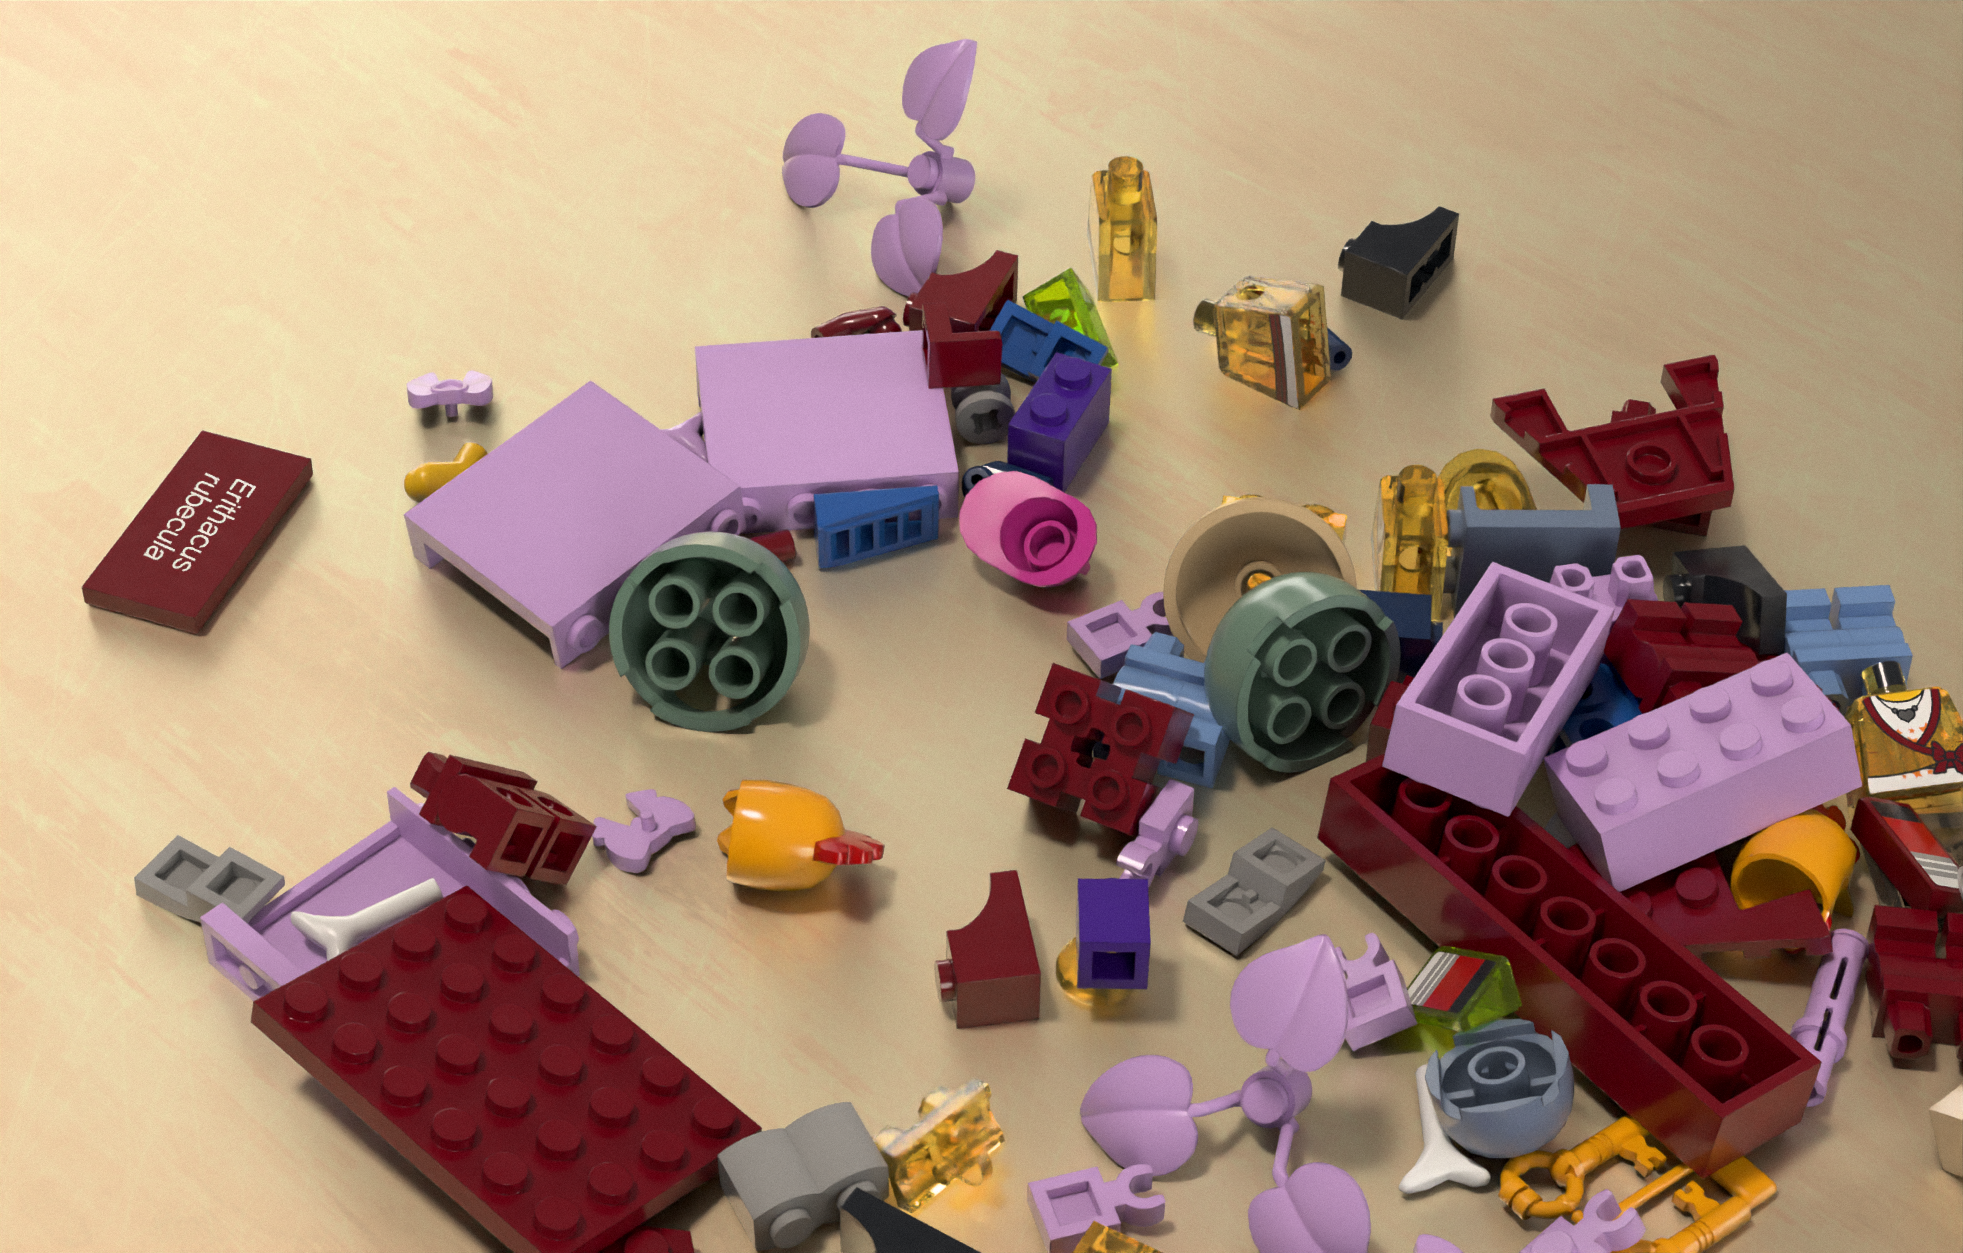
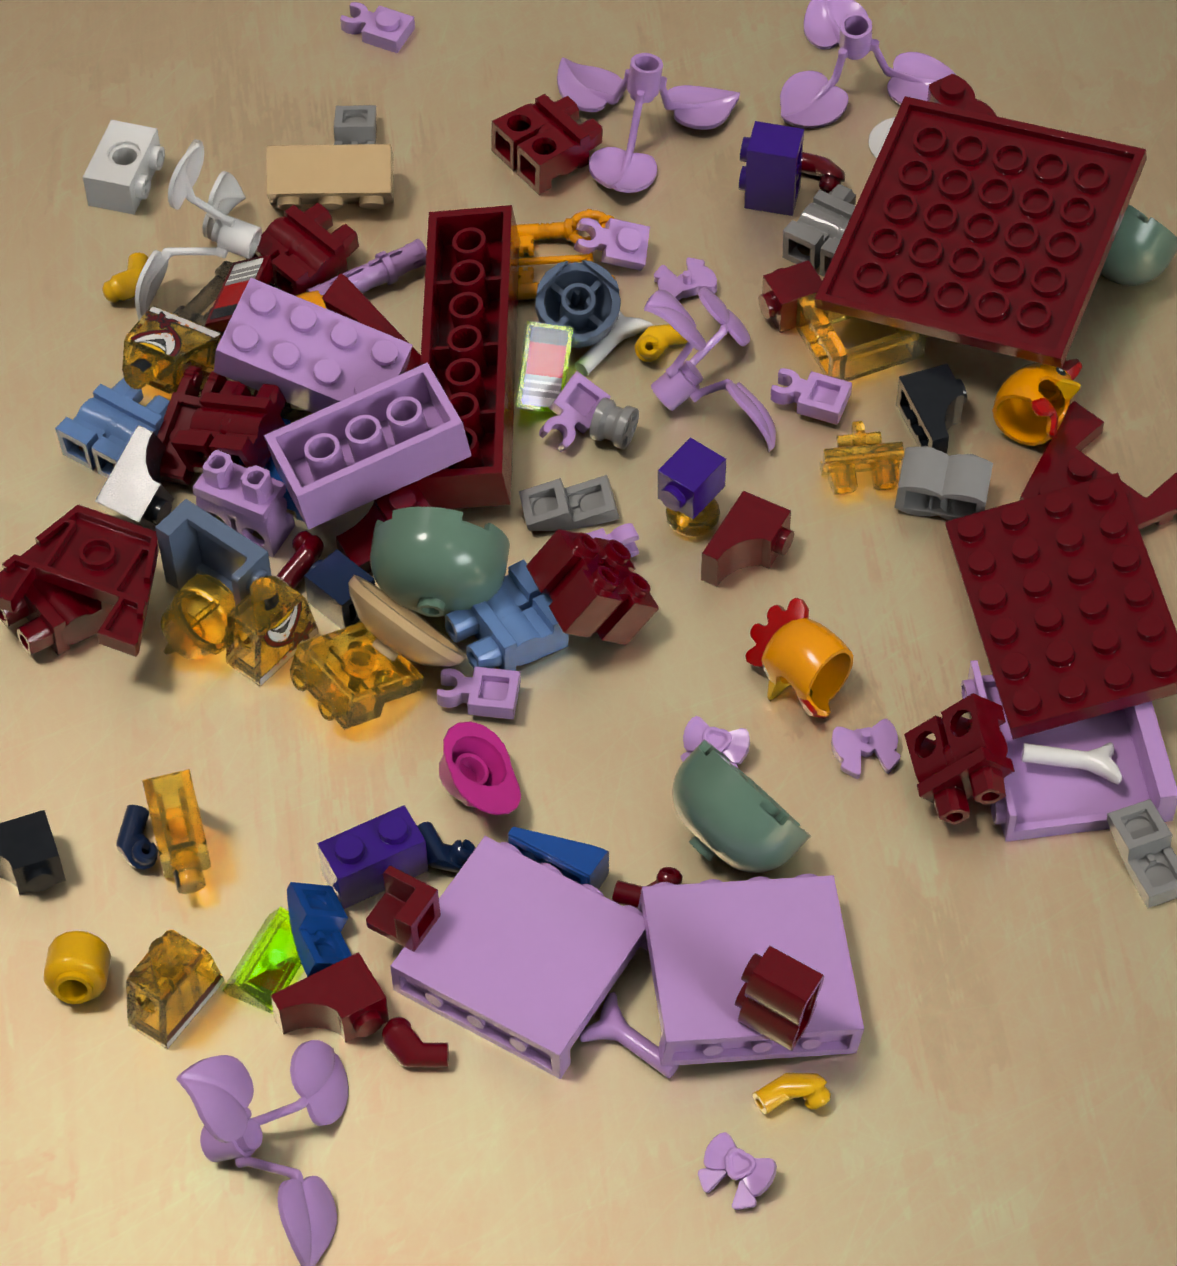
camera: 140 degrees left, 10 degrees up
dark red tile [82,430,313,634] -> none
none -> yellow head [43,931,111,1004]
none -> yellow arm [635,324,688,362]
none -> lavender piece [681,716,750,768]
none -> dark red brick [735,945,824,1051]

